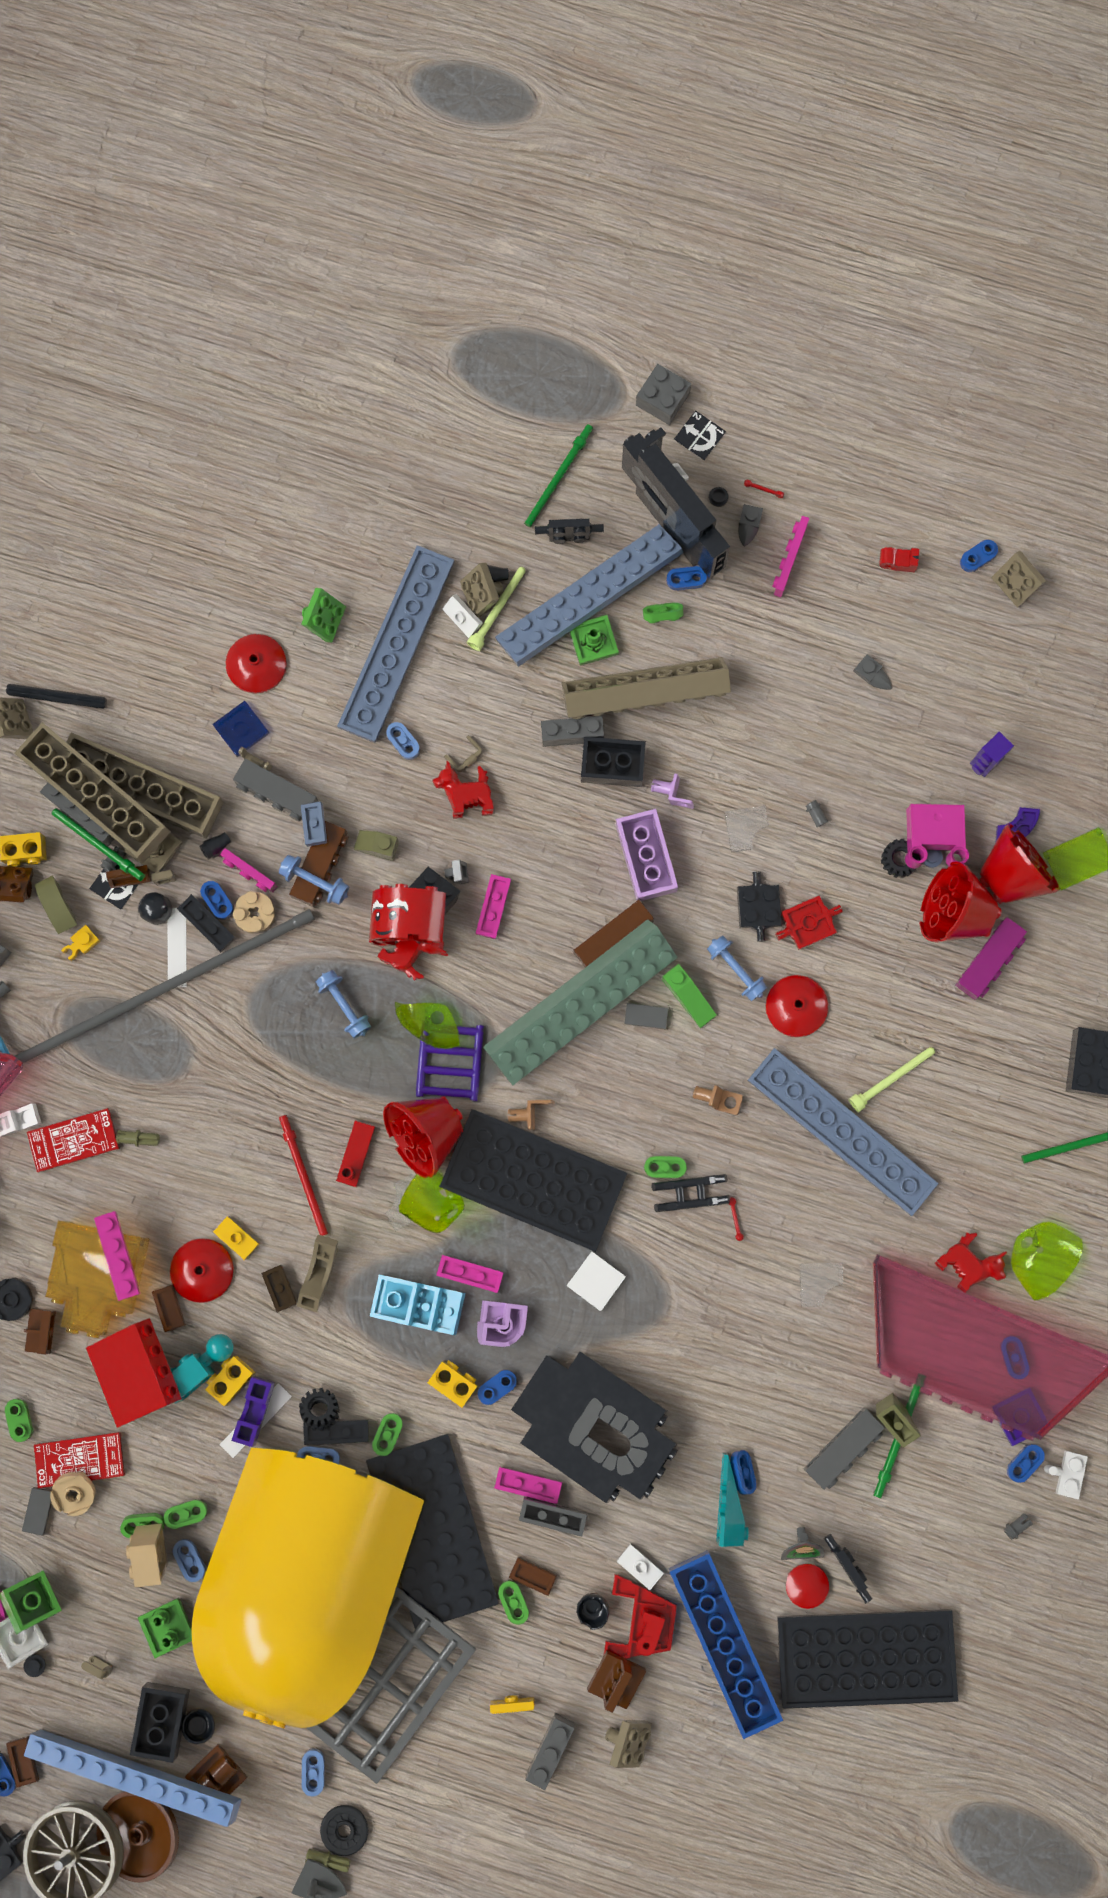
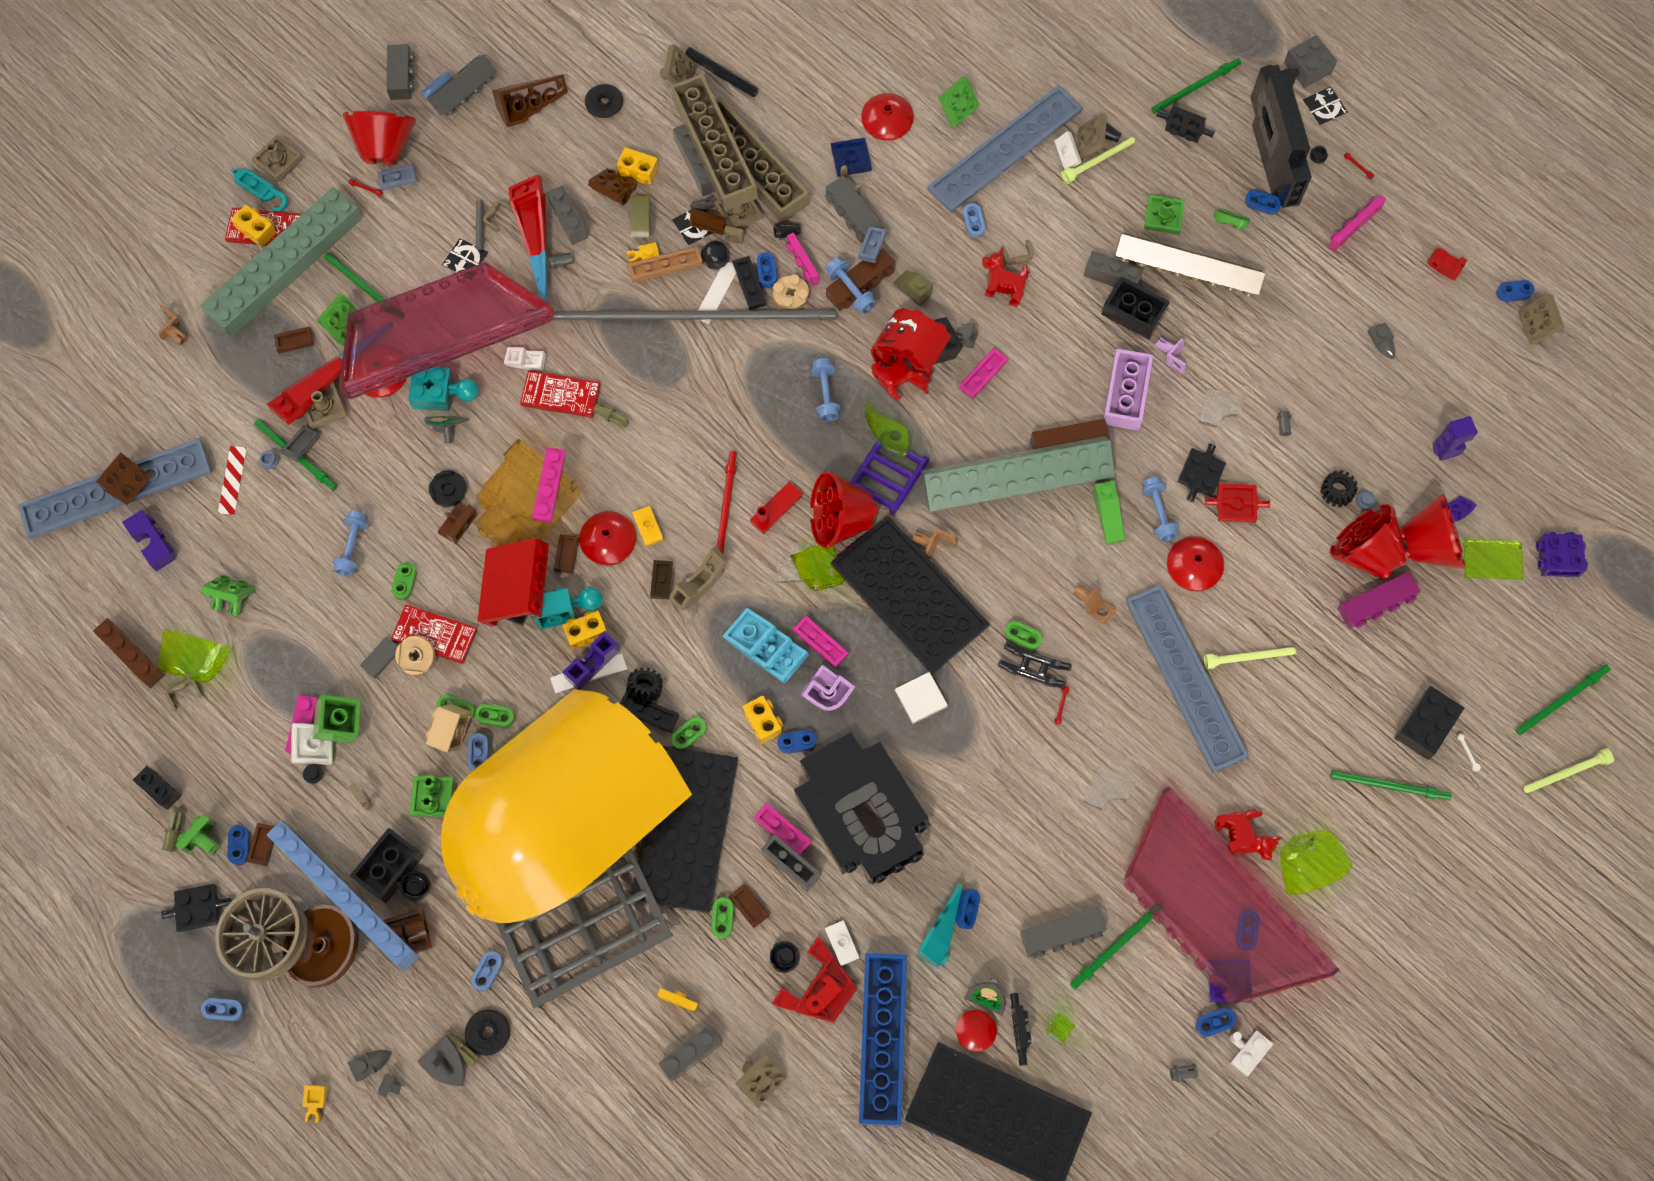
camera: 25 degrees right, 10 degrees down
green bar [51,808,145,881] -> none
sand blue plate [495,524,683,667] -> none
reddish brown bracket [587,1650,646,1713] -> none
dark grey tile [624,1003,668,1030] -> none
dark grey plate [738,504,763,547] -> none
olive slope [876,1393,921,1448] -> none
dark pink piece [905,804,969,869] -> none
none -> medium nougat plate [628,246,703,282]
none -> clear neon green brick [1045,1013,1076,1045]

